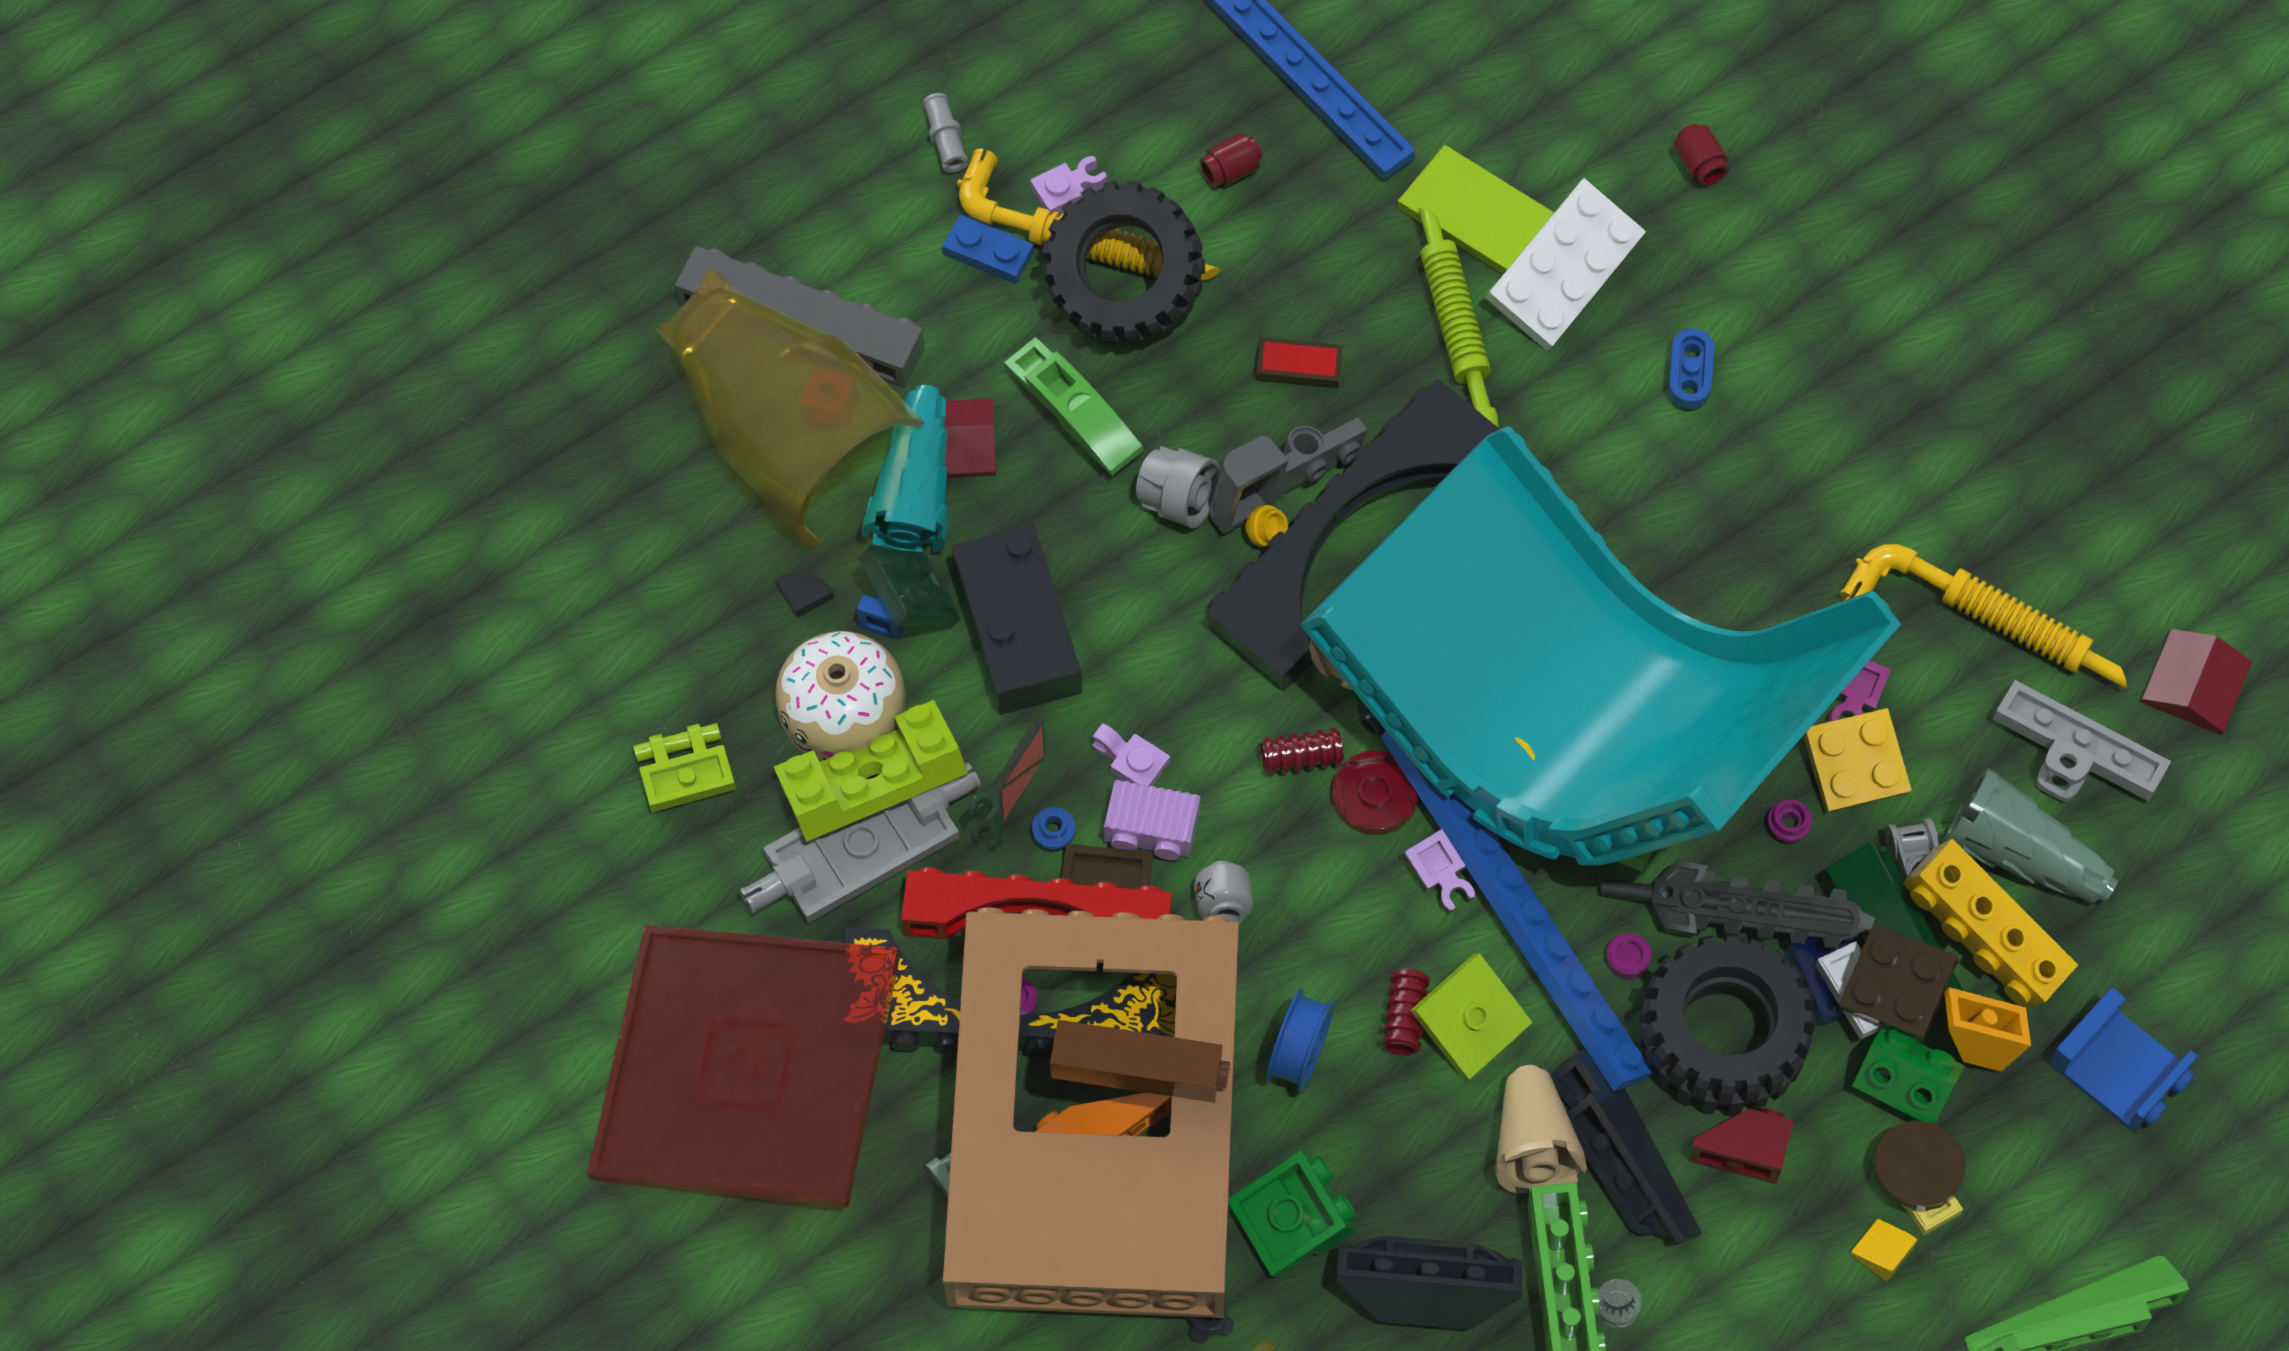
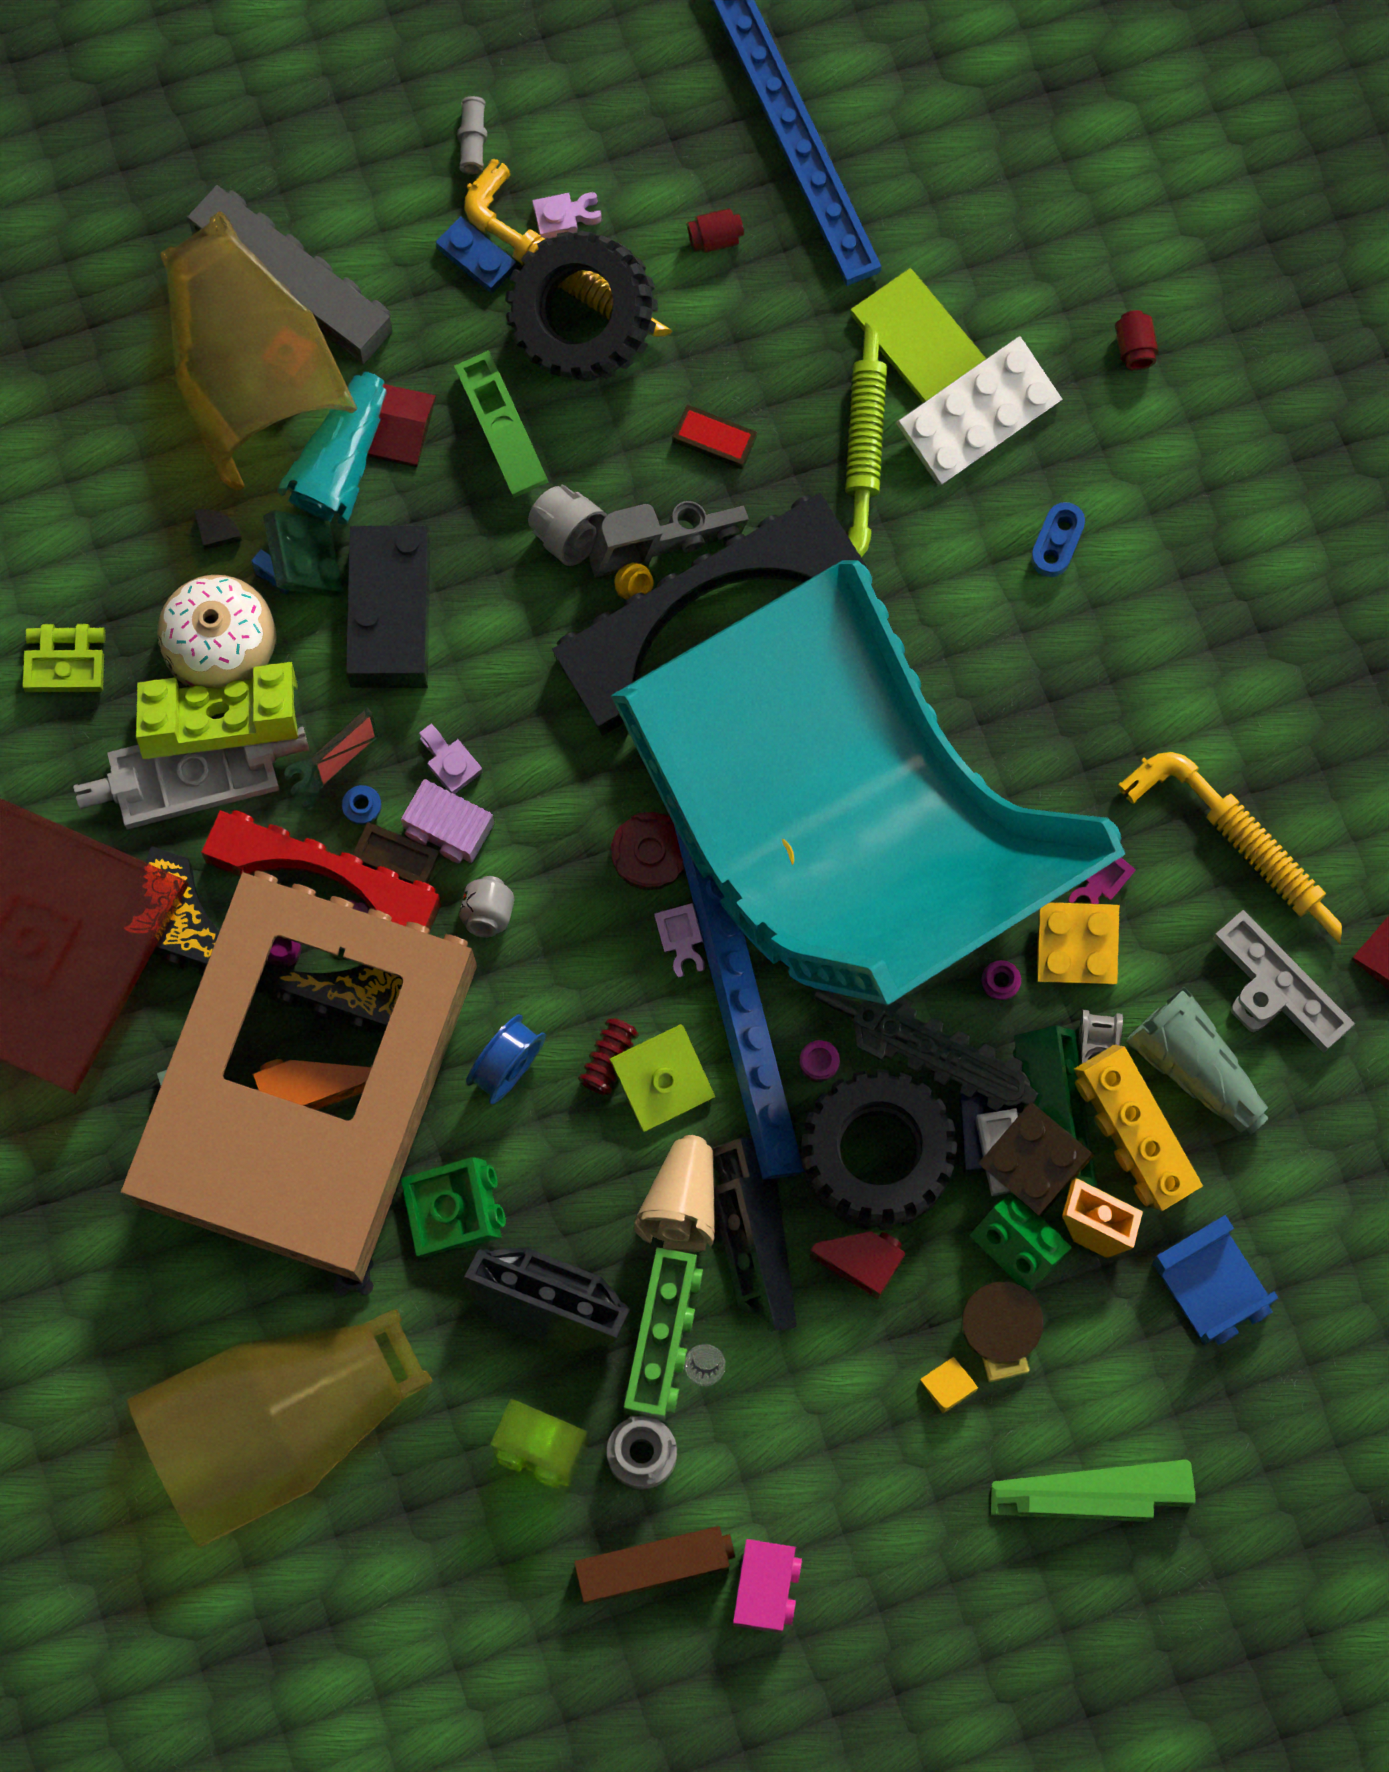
camera: 15 degrees right, 10 degrees up
reddish brown brick [1050,1020,1230,1103] -> none
dark red piece [1261,727,1344,776] -> none

